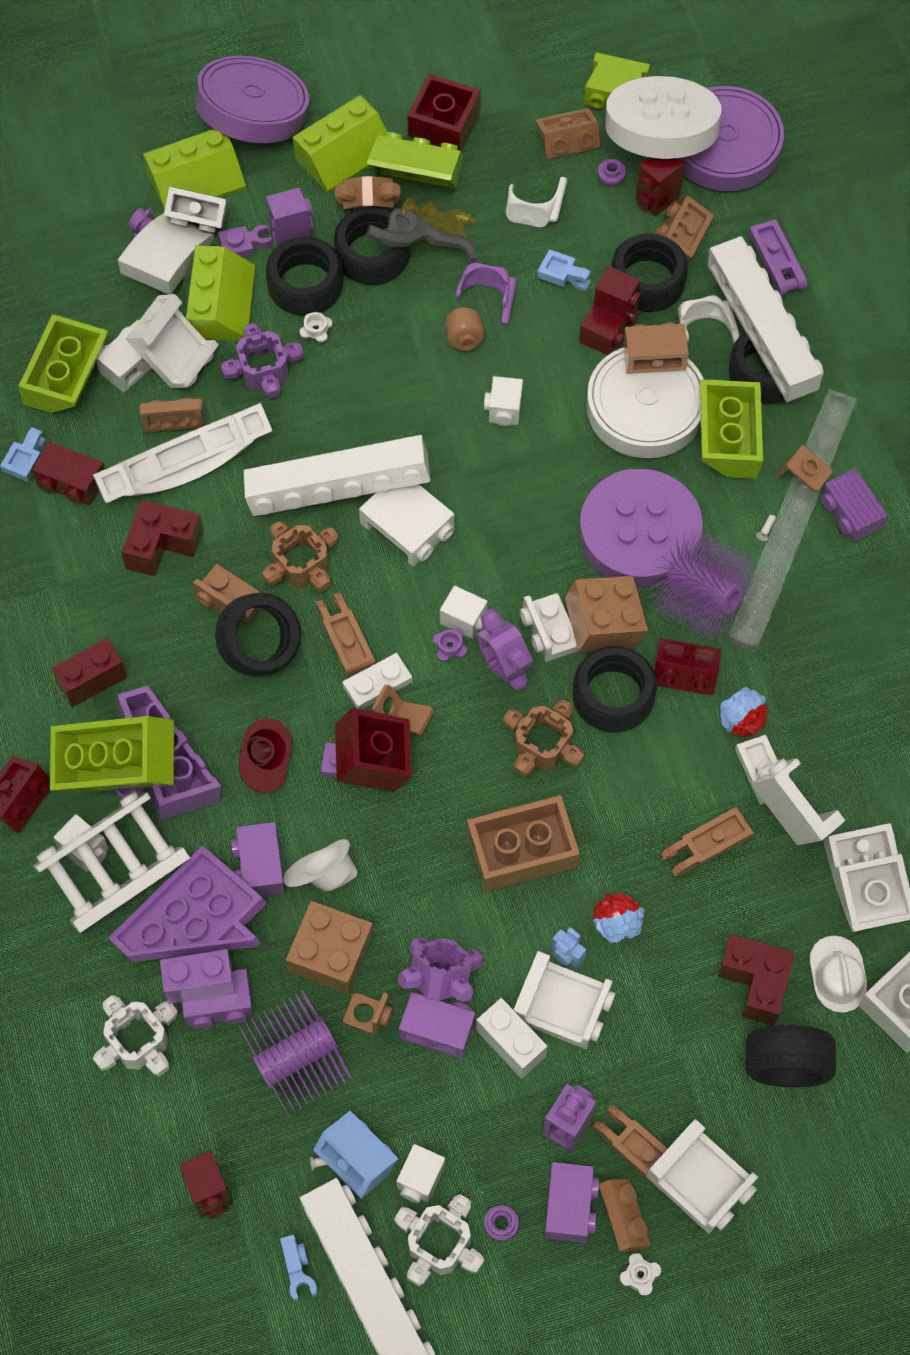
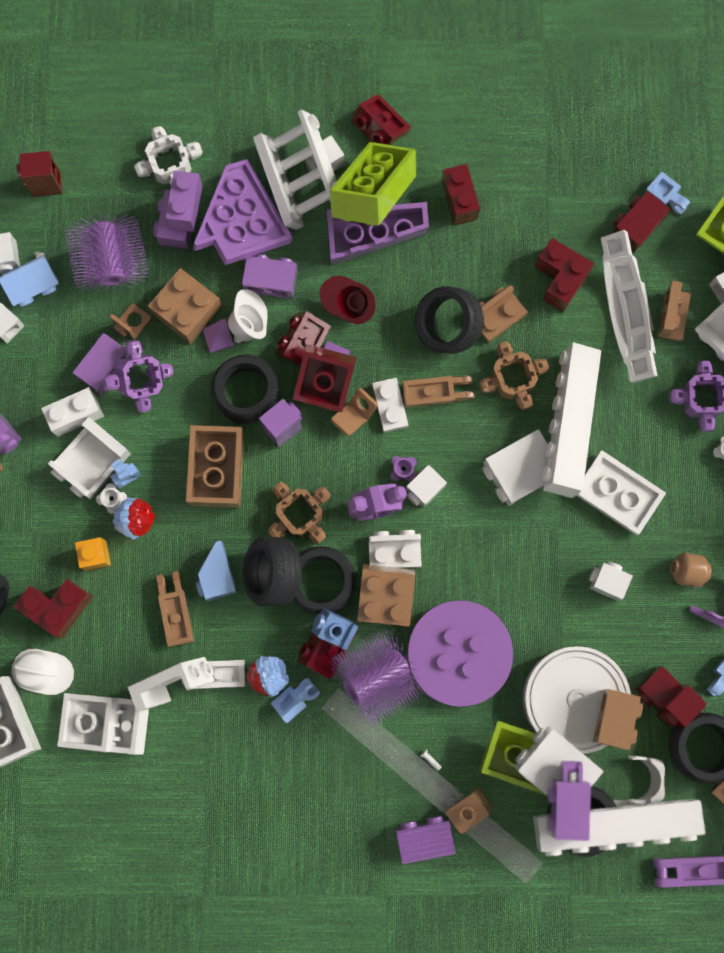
camera: 105 degrees right, 15 degrees up
none -> light orange brick [75,537,111,571]
none -> white plate [96,483,127,514]
none -> light blue slope [196,541,238,601]
none -> medium lavender slope [203,319,234,353]
none -> black tyre [212,354,279,424]
none -> black tyre [243,537,302,606]
none -> medium lavender brick [259,399,302,448]
none -> light blue plate [271,678,320,723]
none -> dark red bracket [276,311,331,368]
none -> medium blue brick [311,608,358,650]
none -> white panel [515,726,604,795]
none -> medium lavender brick [547,761,591,841]
none -> white plate [576,451,666,536]

